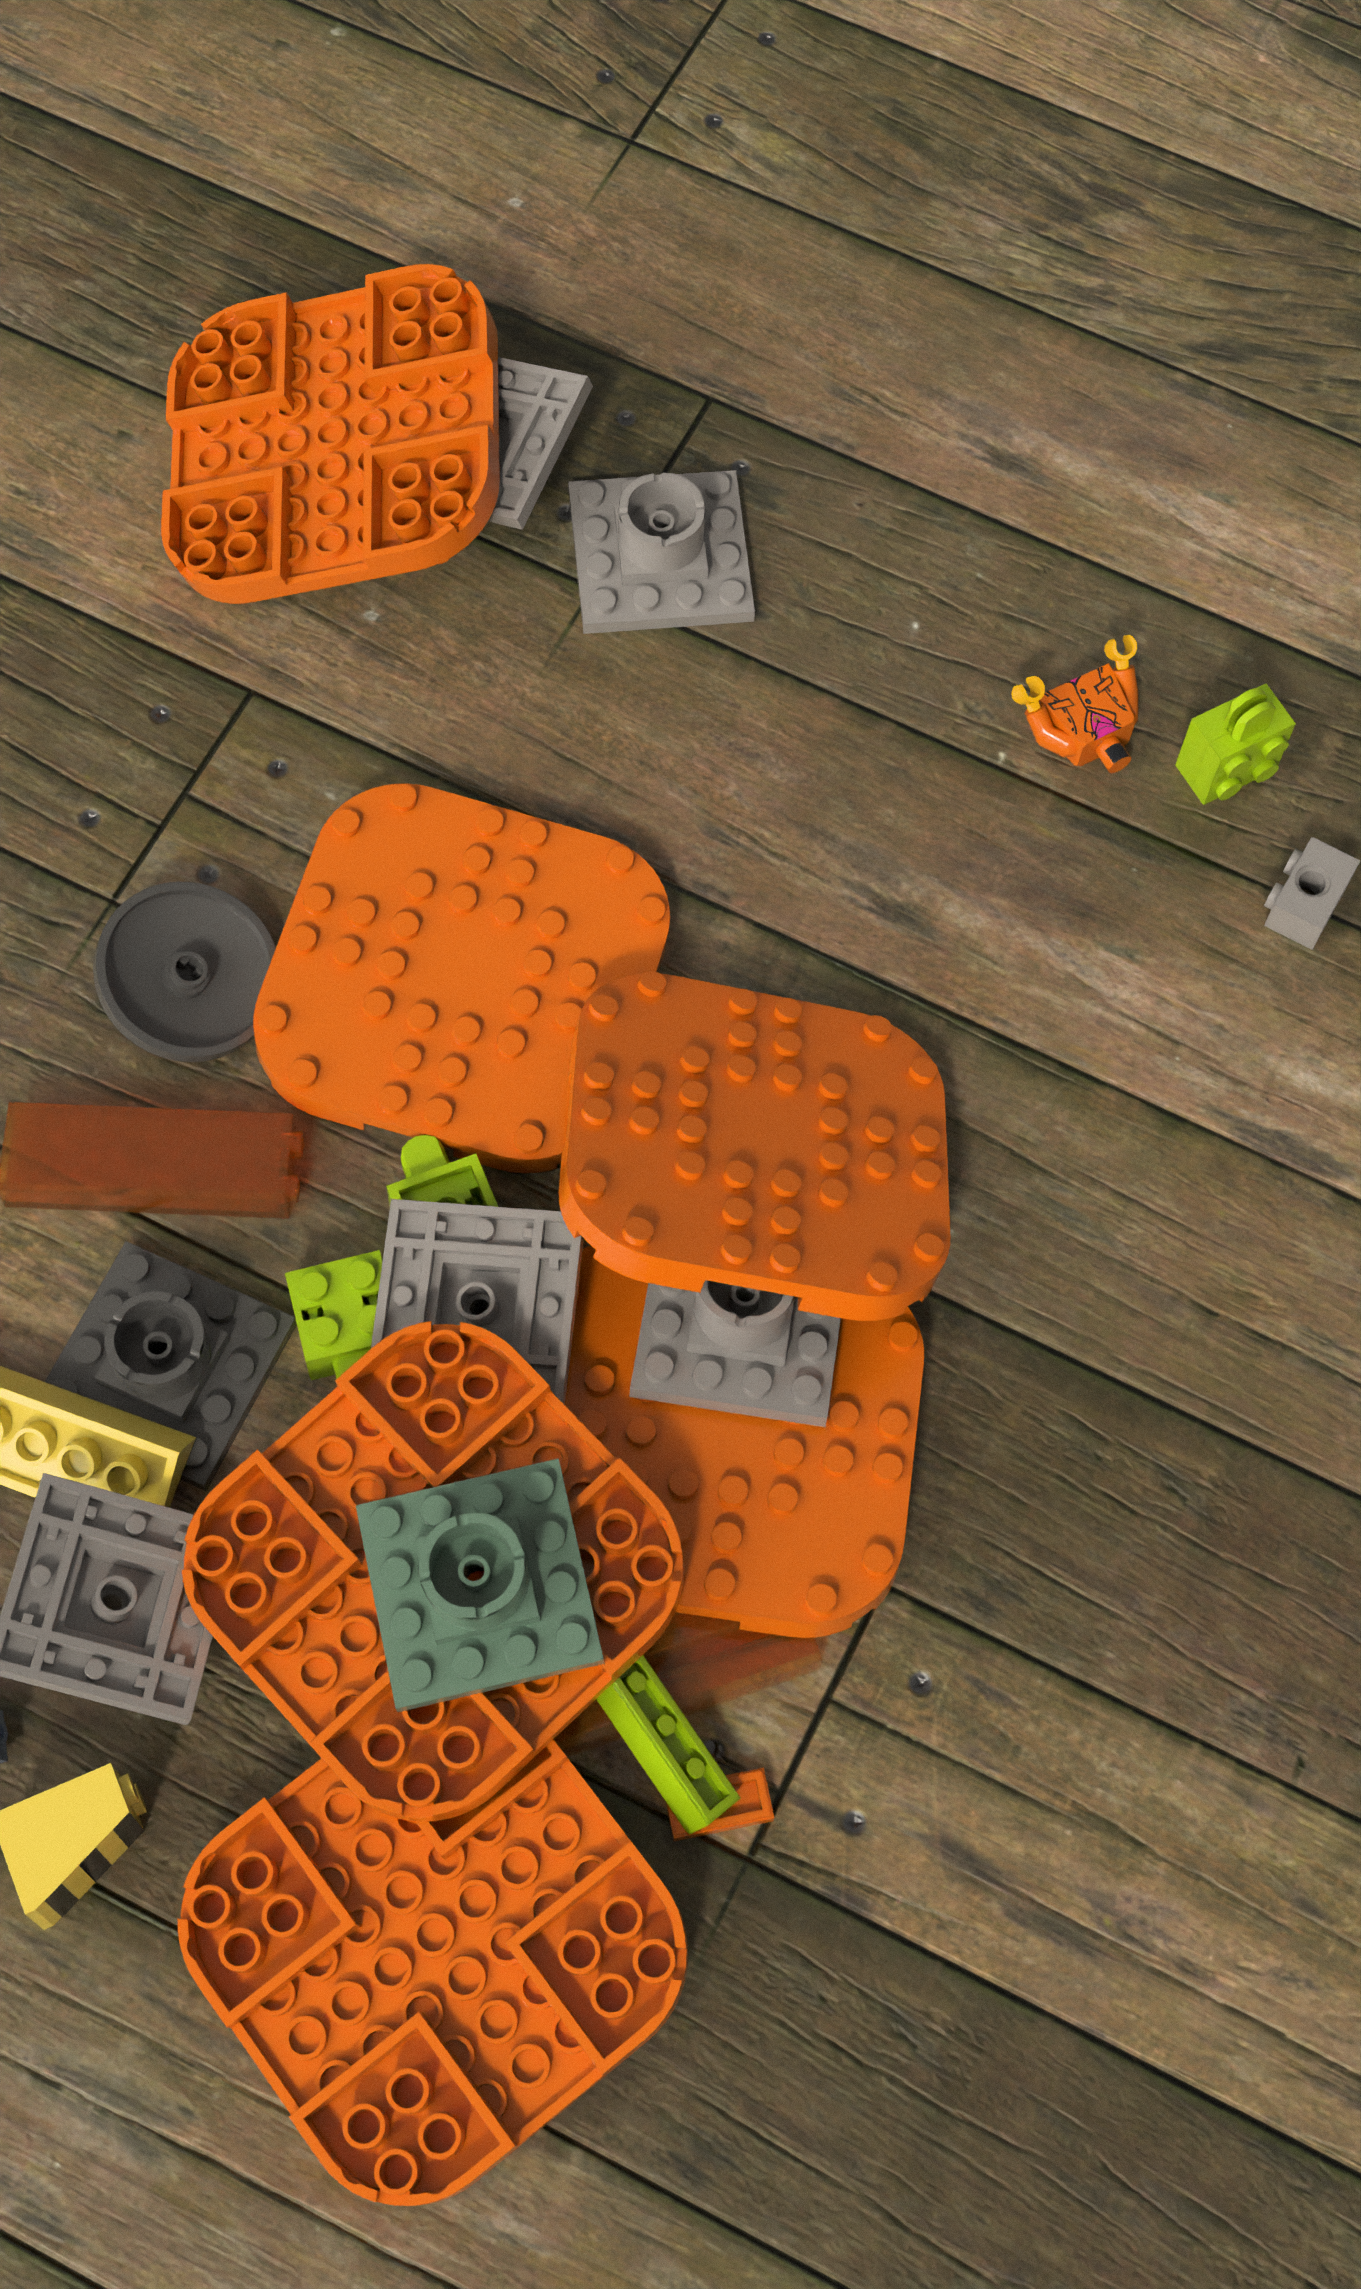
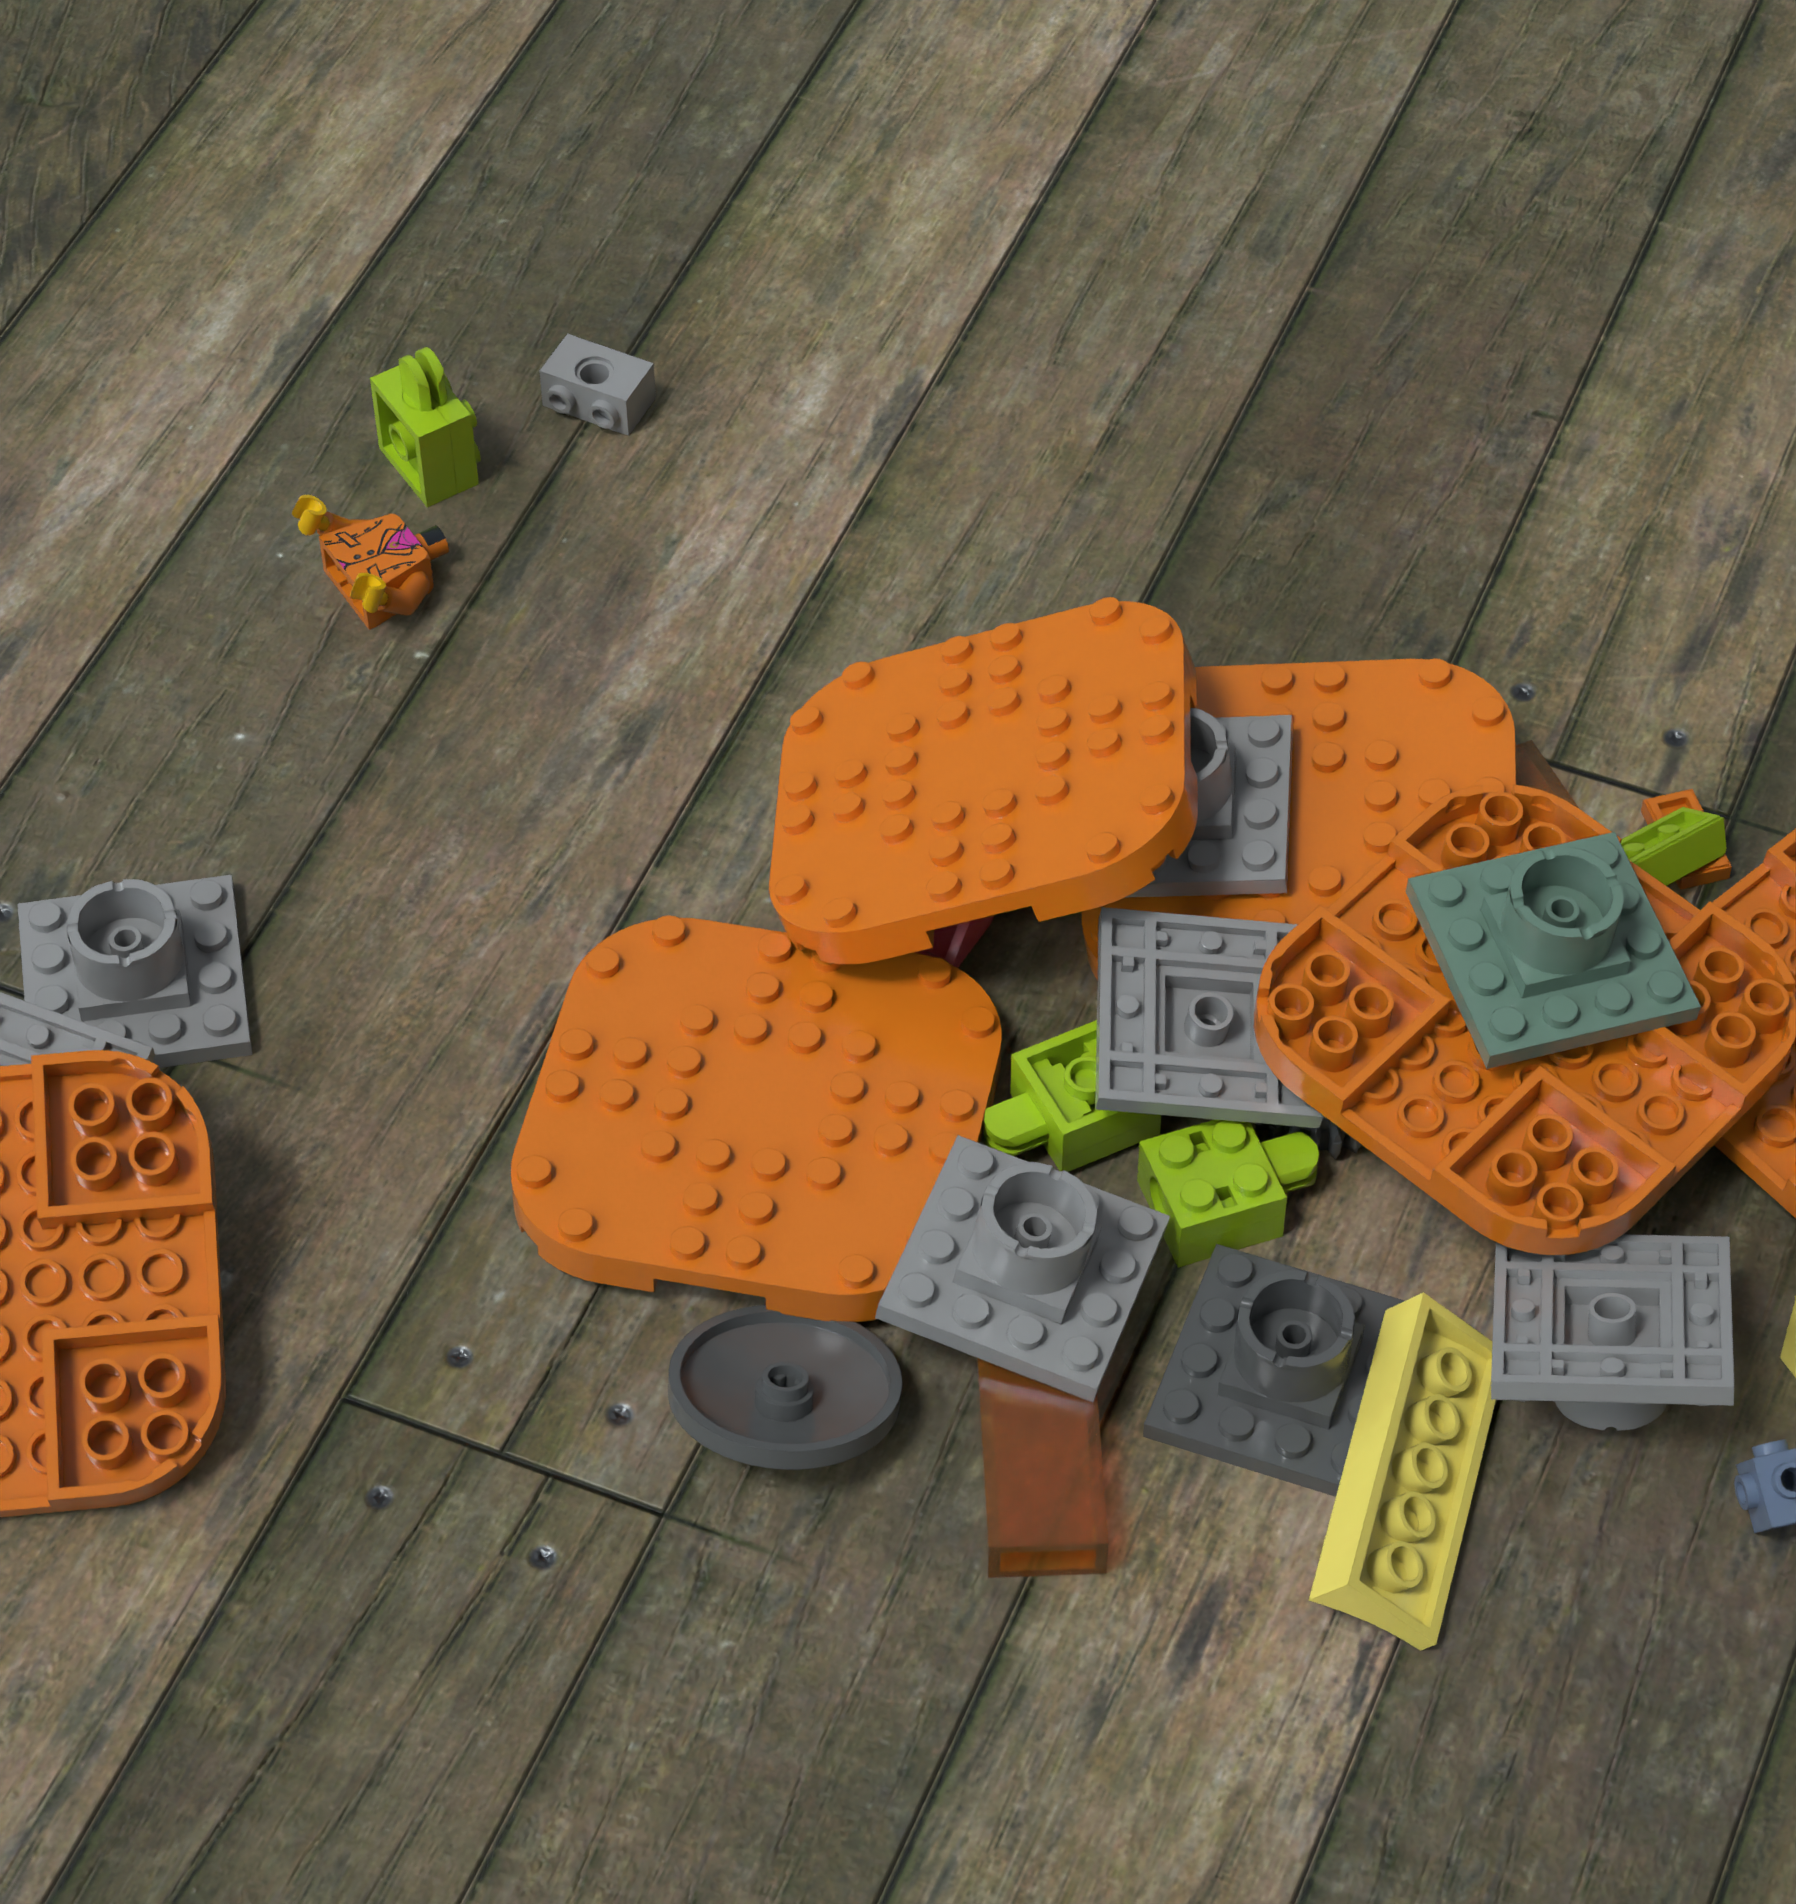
camera: 90 degrees left, 15 degrees down
none -> light grey piece [875,1135,1170,1403]

